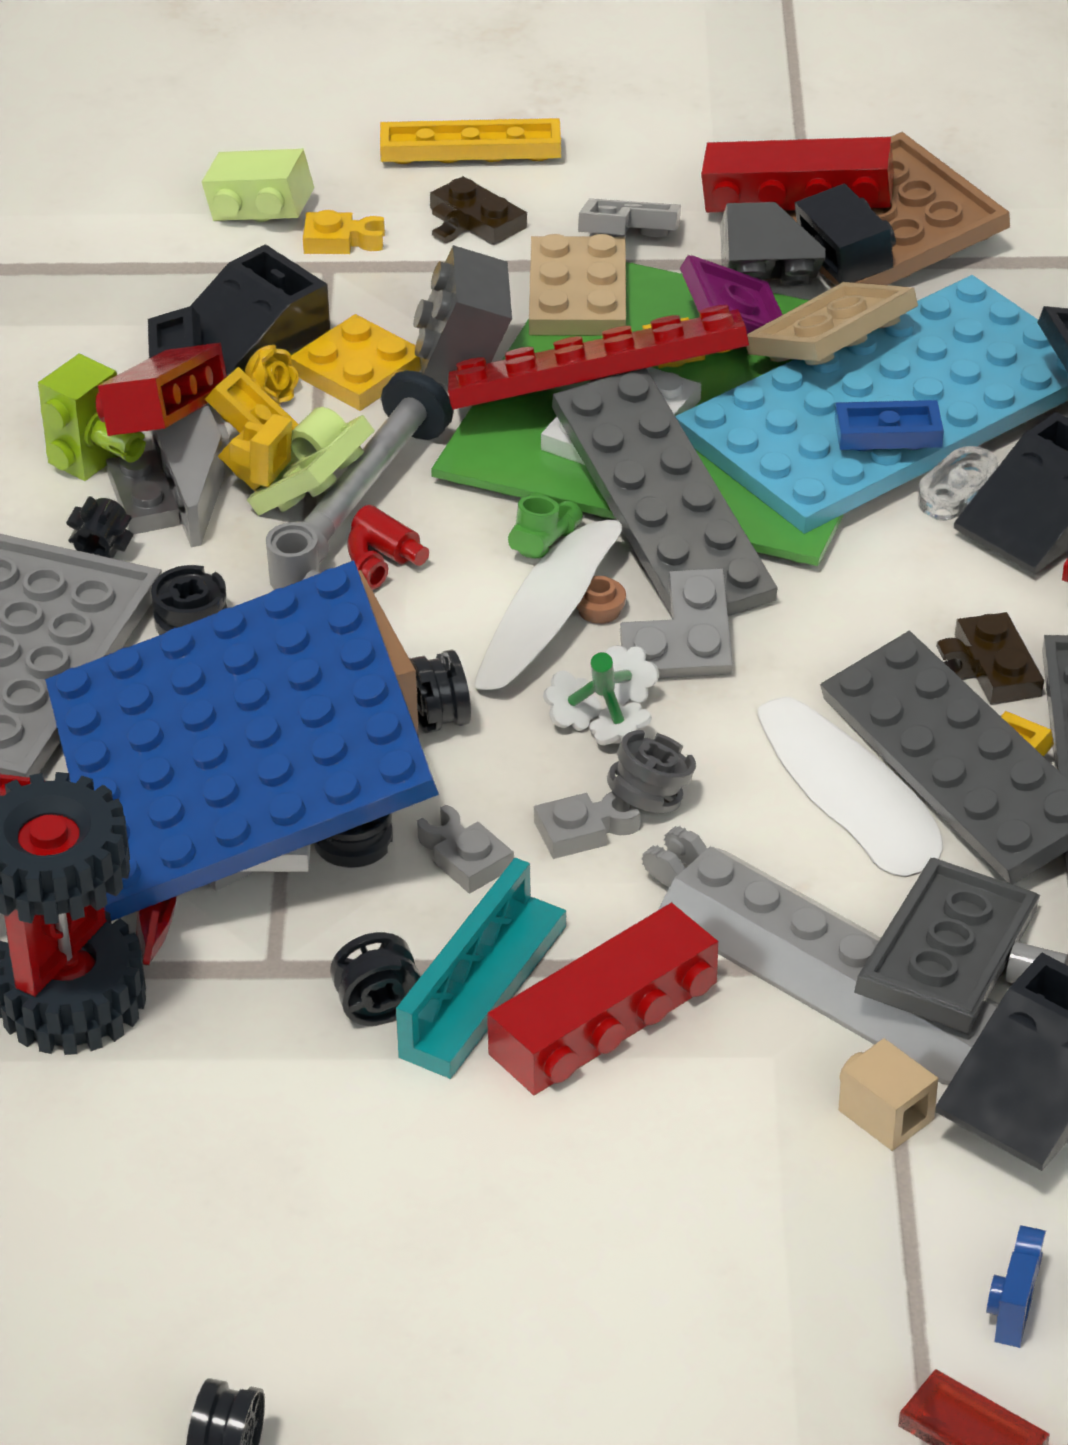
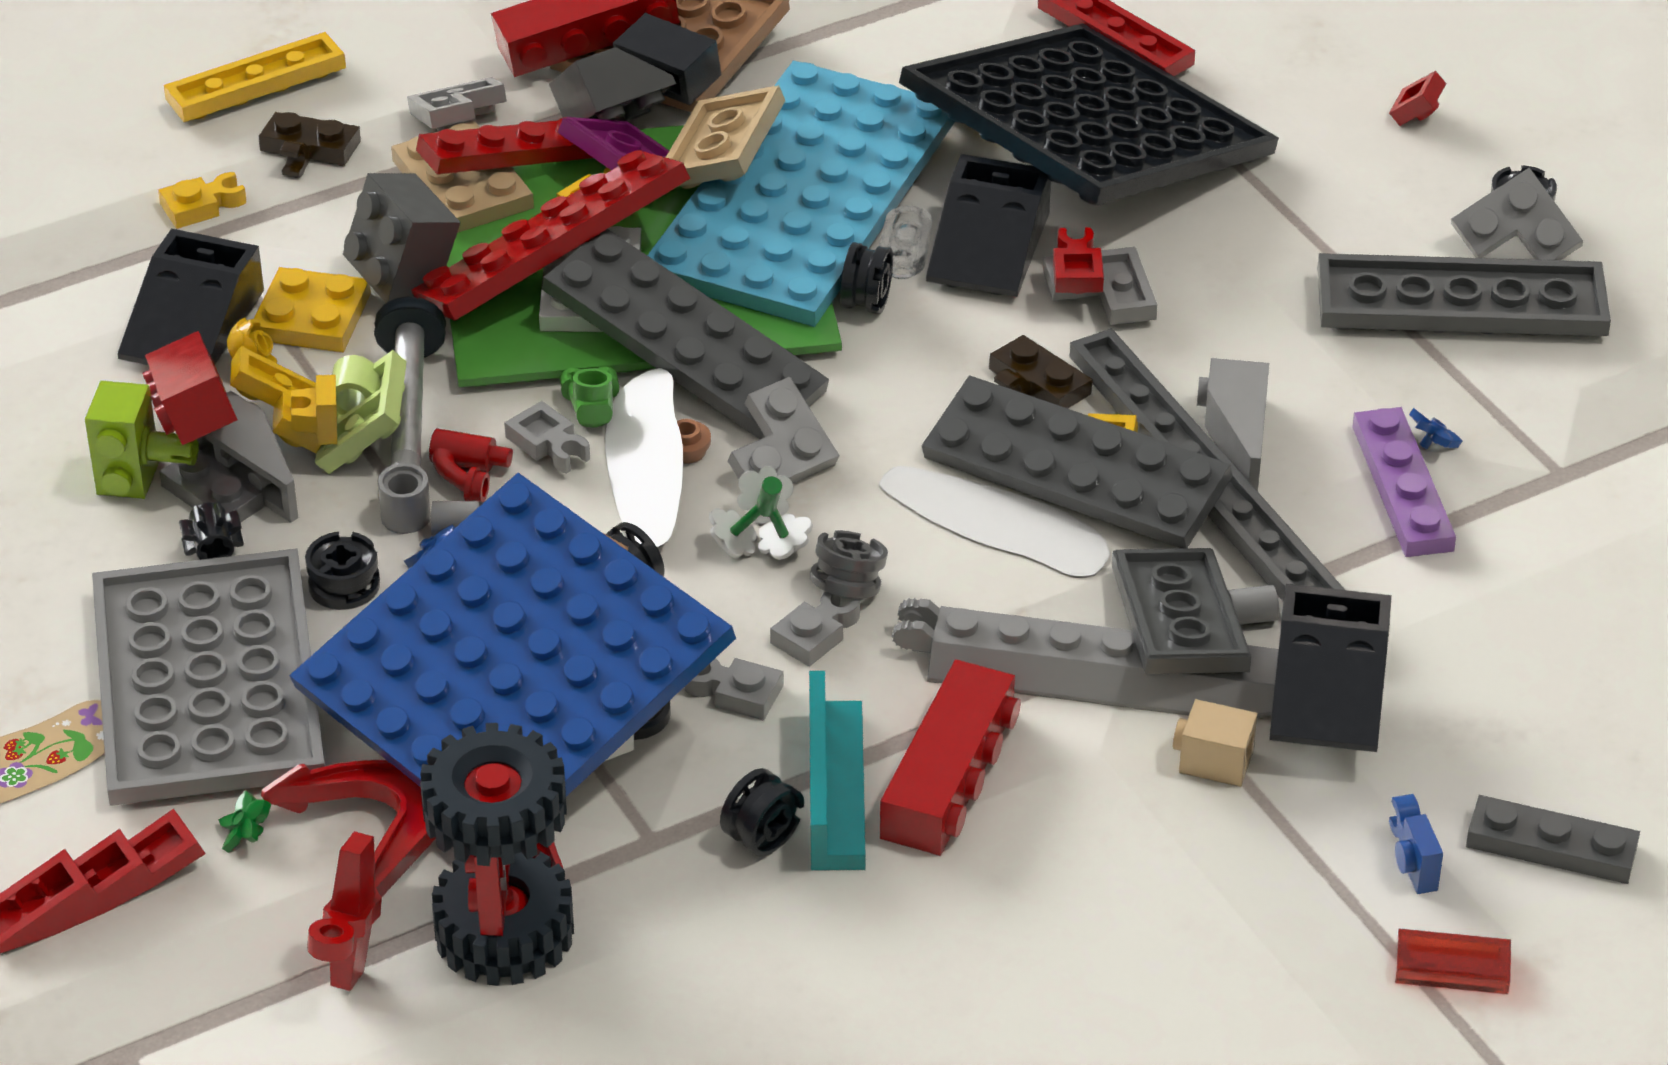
camera: 30 degrees left, 0 degrees up
black plate [148,306,201,358] -> none
yellowish green brick [201,148,314,222] -> none
blue plate [835,400,944,451] -> none
none -> red plate [416,117,593,175]
none -> light grey plate [504,401,590,474]
none -> black wheel [840,242,893,314]

